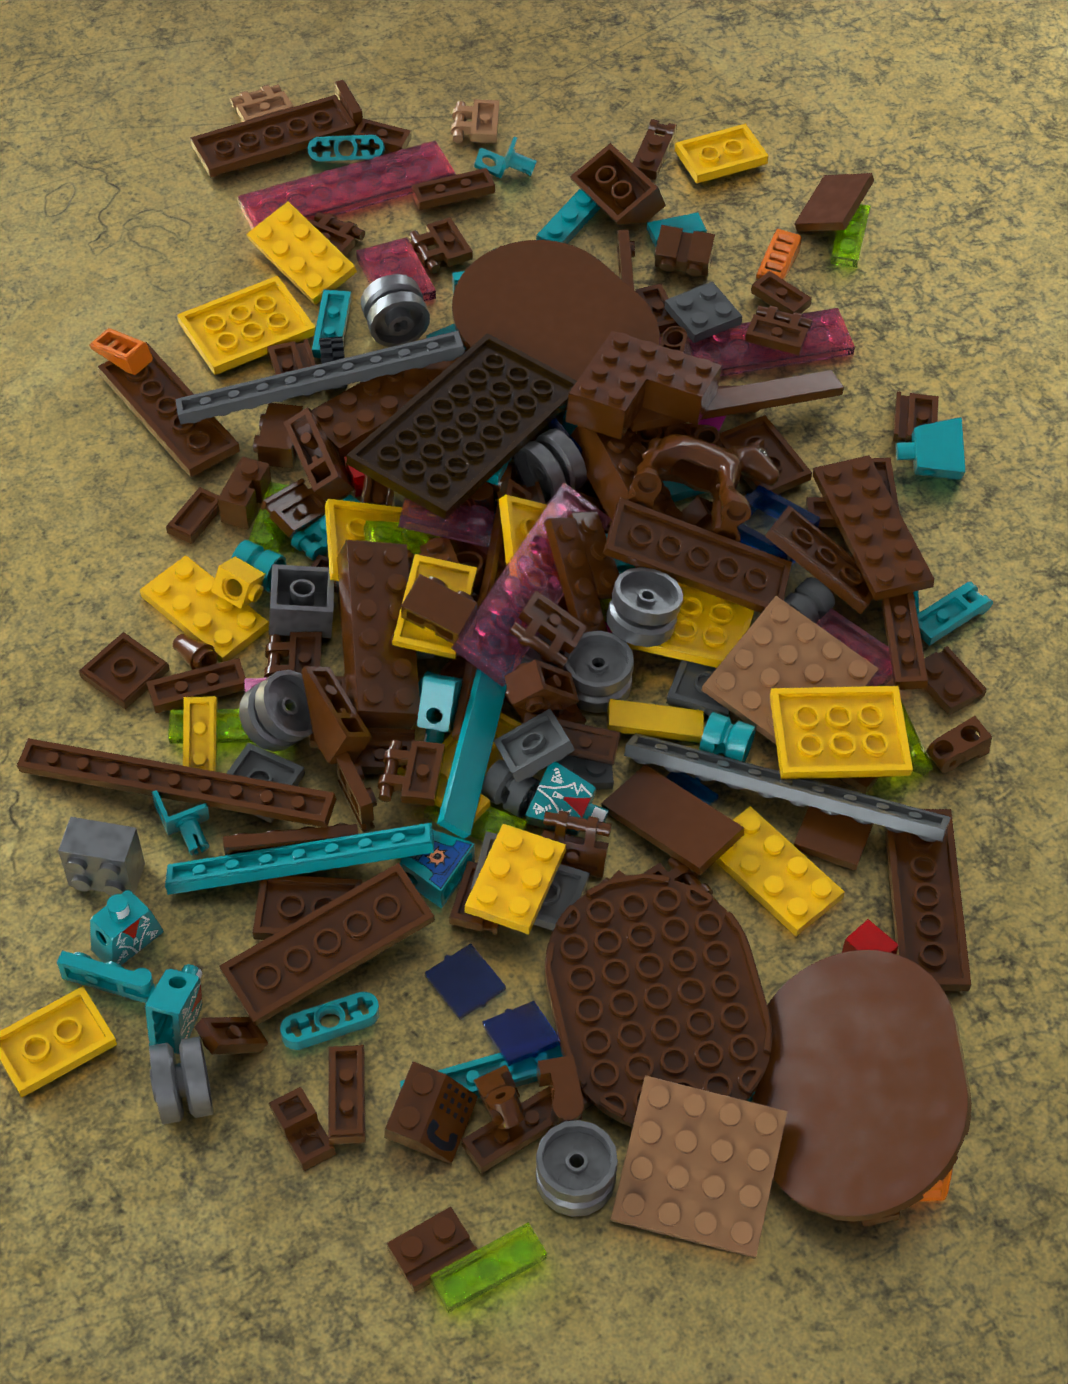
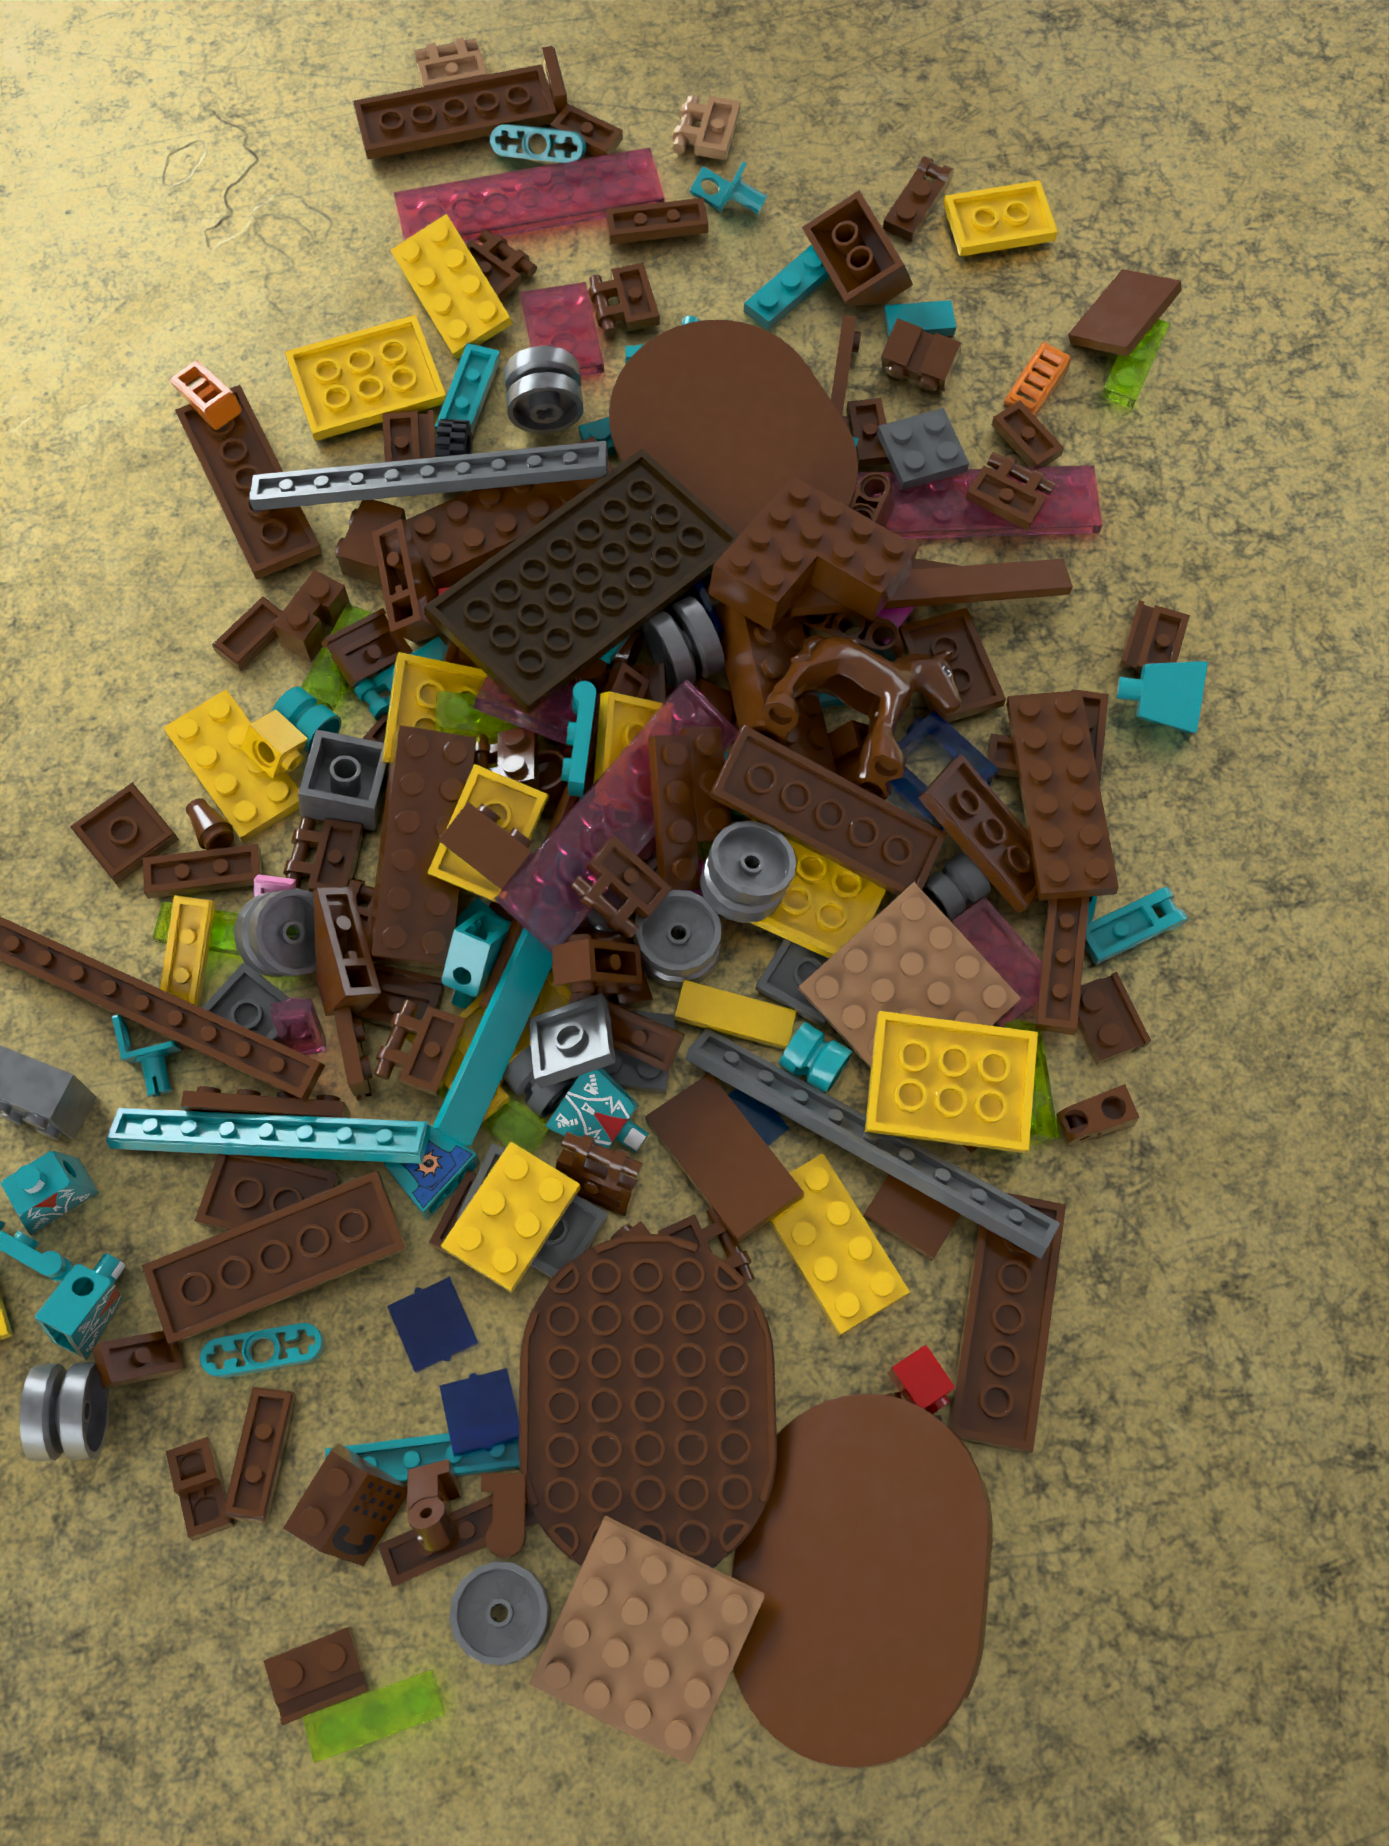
camera: 10 degrees right, 15 degrees up
none -> clear pink plate [271,998,326,1054]
none -> teal plate [561,681,596,797]

